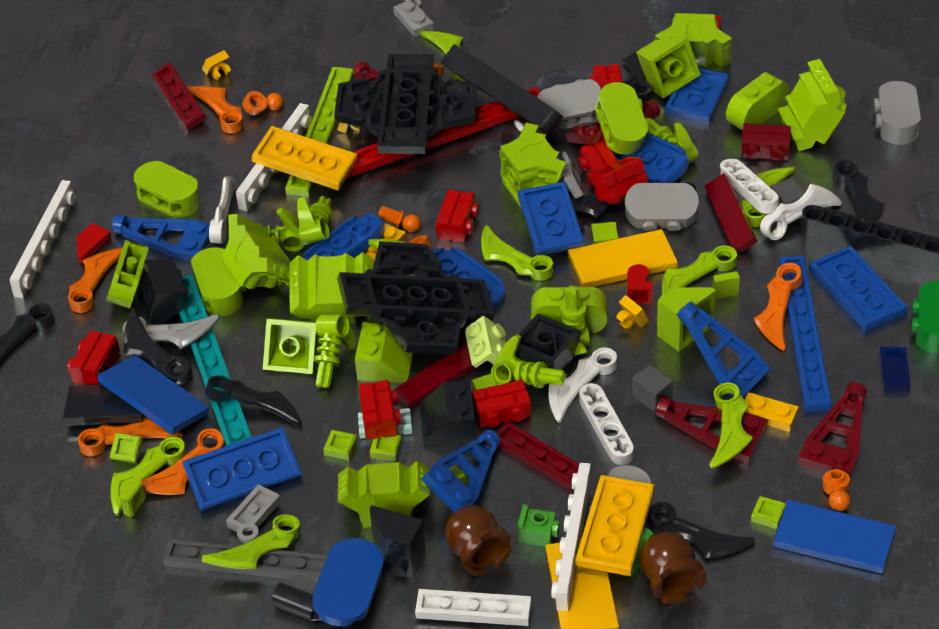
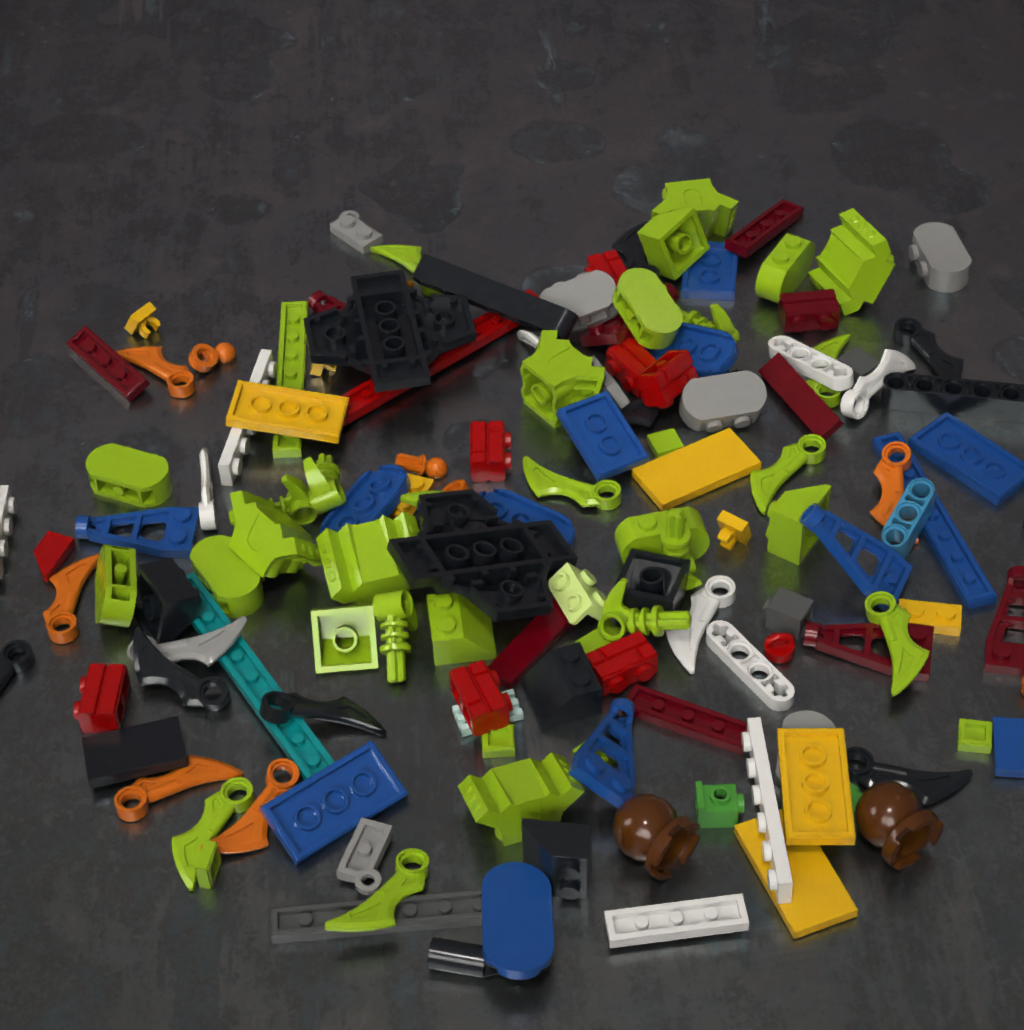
camera: 15 degrees left, 0 degrees up
blue tile [98,355,209,435] -> none
lime tile [110,433,143,464] -> none
lime tile [323,430,357,460] -> none
red leg [627,264,653,304] -> none
lime tile [713,271,740,299] -> none
none -> dark red tile [724,199,804,258]
none -> red tile [763,633,795,663]
none -> dark azure beam [881,477,935,559]

